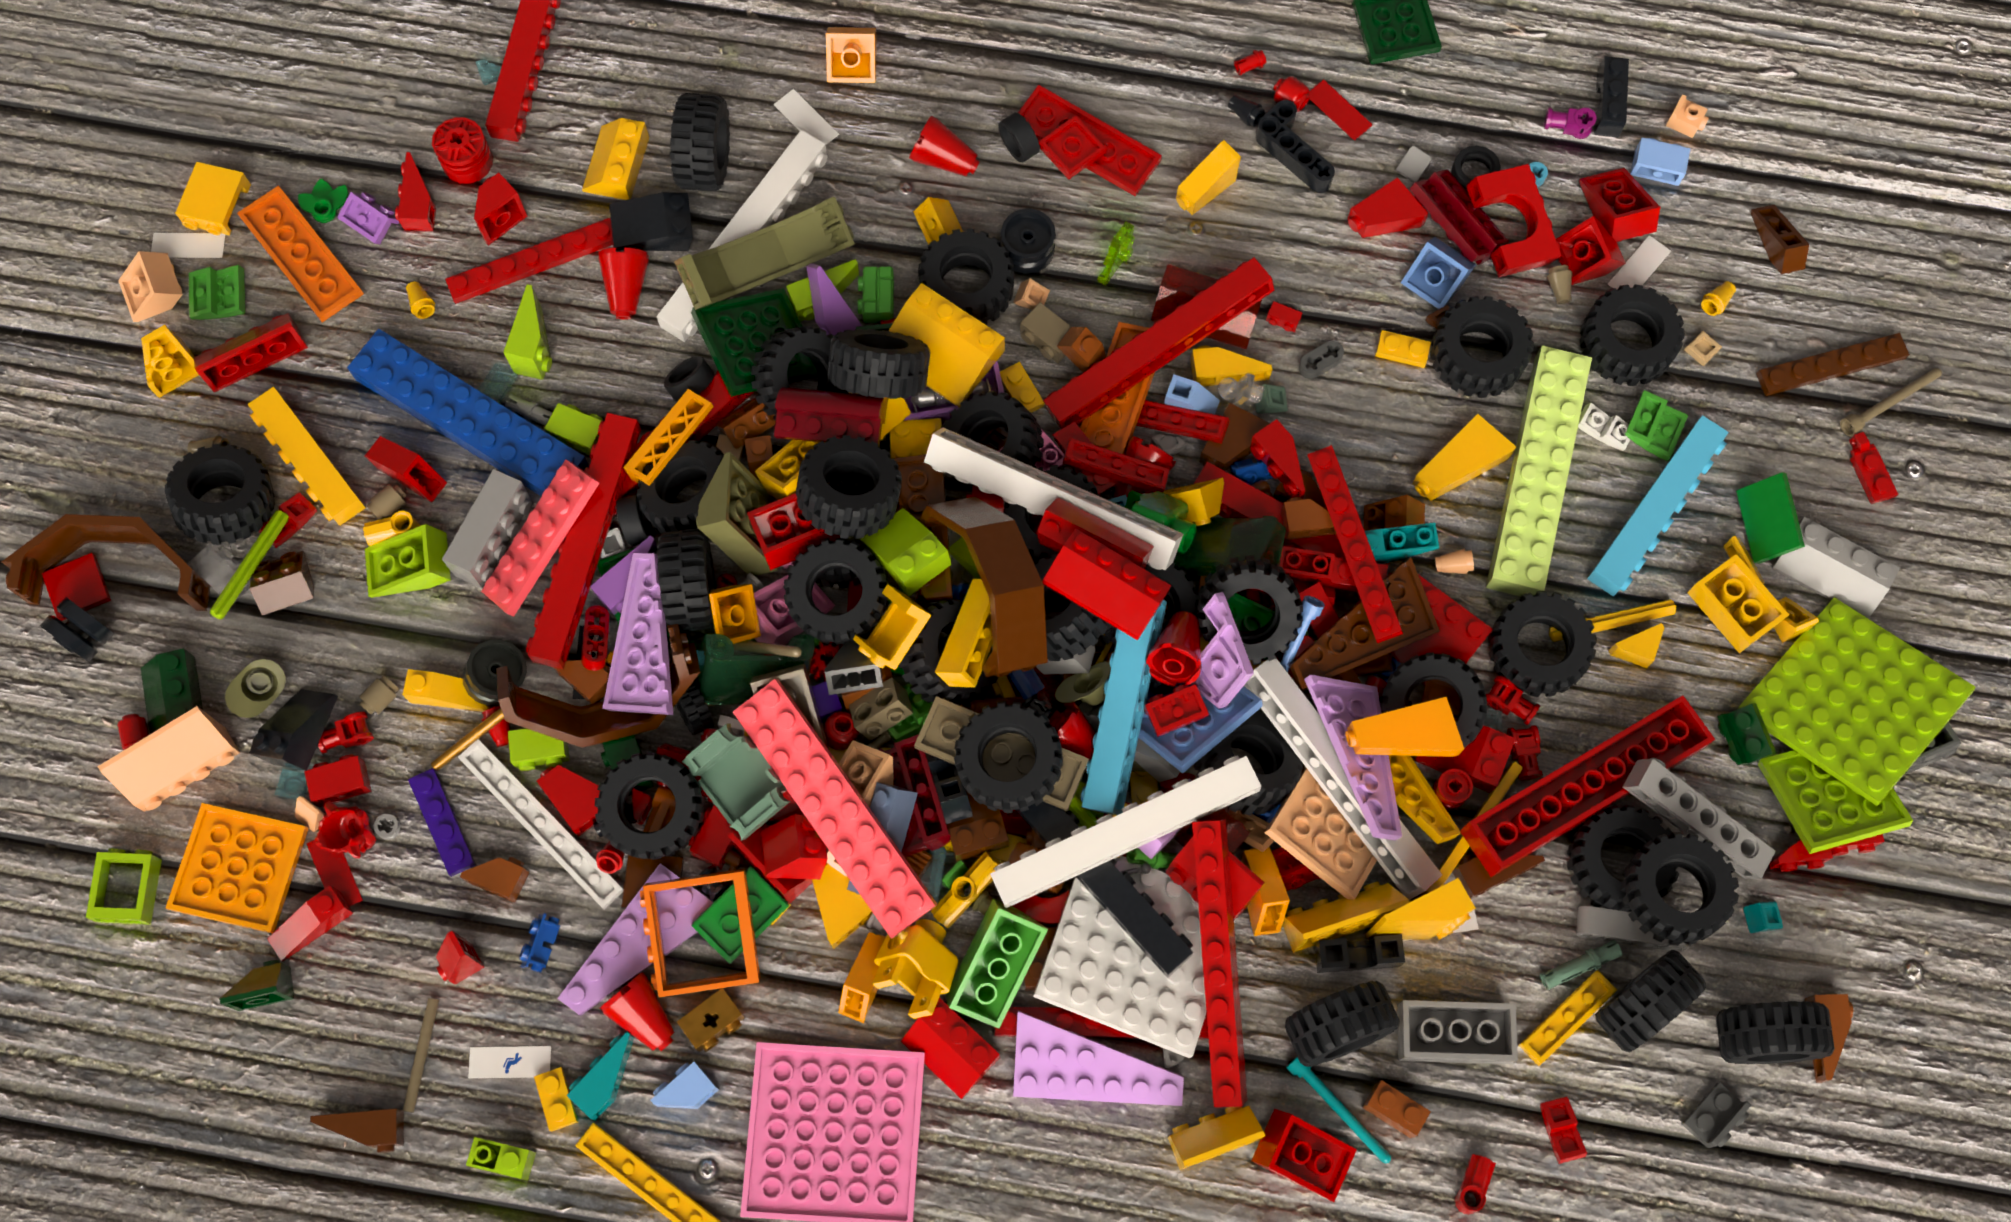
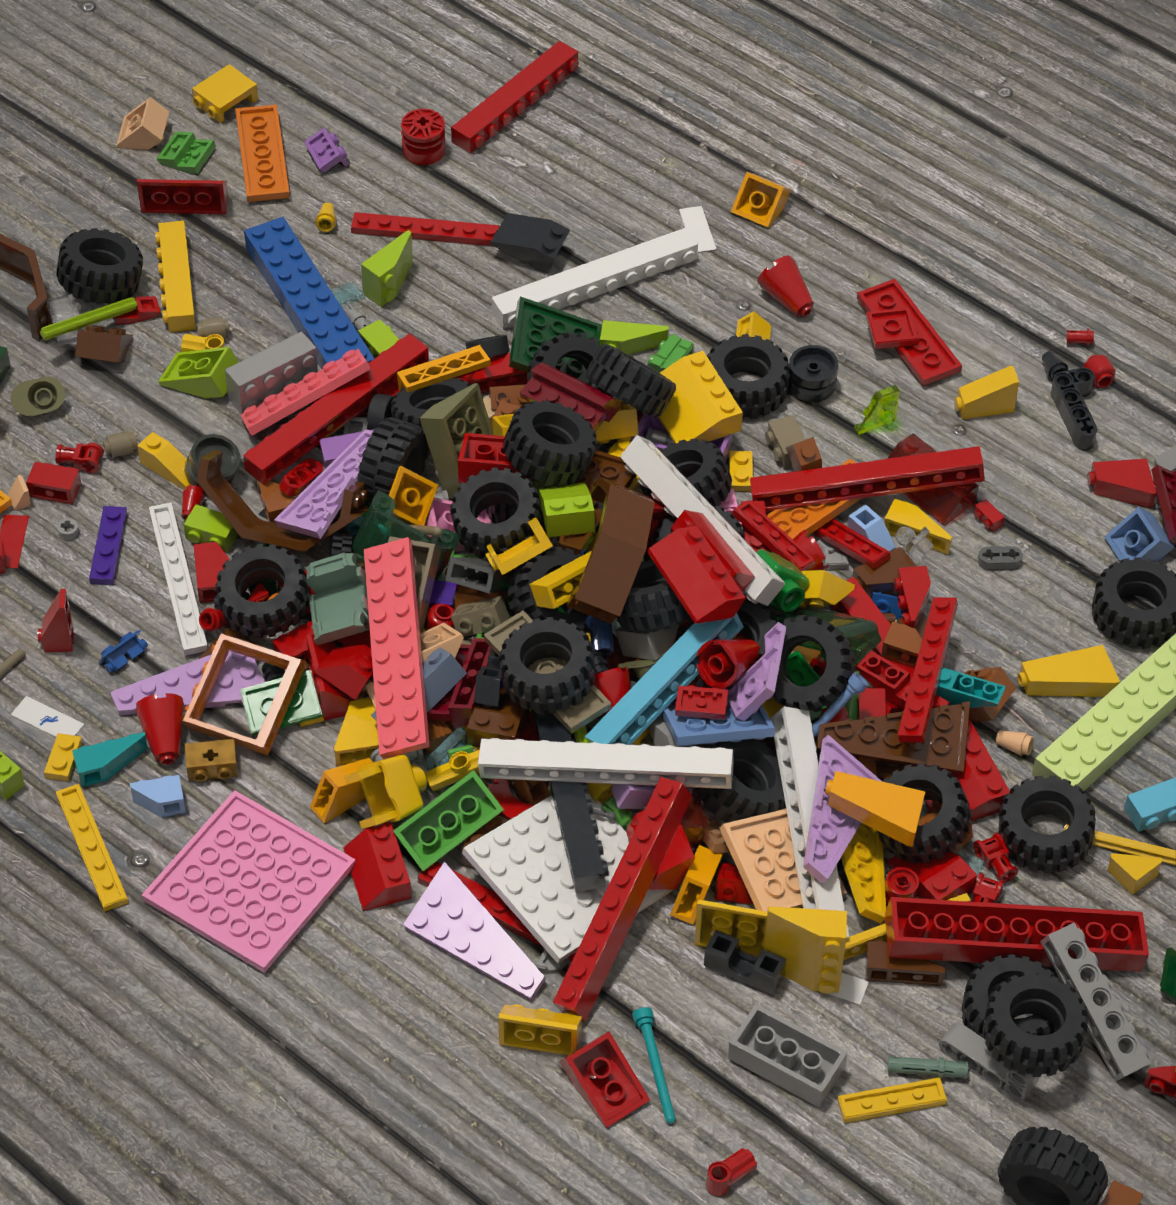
camera: 30 degrees right, 20 degrees down
yellow wedge [141,325,199,398] -> none
white sticker [151,233,225,258] -> none
black slope [249,689,338,771] -> none
clear light blue tile [274,769,308,801] -> none
green plate [298,179,348,223] -> none
red hair [315,801,376,858] -> none
red slope [365,436,447,503] -> none
red slope [395,152,436,231] -> none
pearl gold bar [431,708,504,771] -> none
dark orange slope [460,857,529,903] -> none
red slope [474,172,528,246] -> none
clear light blue tile [475,60,501,86] -> none
yellow slope [582,118,649,200] -> none
red cone [598,248,649,320] -> none
black tyre [670,93,730,191] -> none
olive panel [674,196,855,310] -> none
medium lavender slope [806,263,862,335] -> none
black tyre [998,112,1040,163] -> none
light nougat slope [1013,278,1050,310] -> none
sand green slope [1254,384,1288,414] -> none
black tyre [1285,981,1400,1067] -> none
red sticker [1308,79,1373,141] -> none
dark orange brick [1362,1080,1431,1138] -> none
yellow plate [1375,330,1431,368] -> none
red slope [1540,1096,1587,1164] -> none
black tyre [1595,950,1706,1053] -> none
teal slope [1743,901,1783,933] -> none

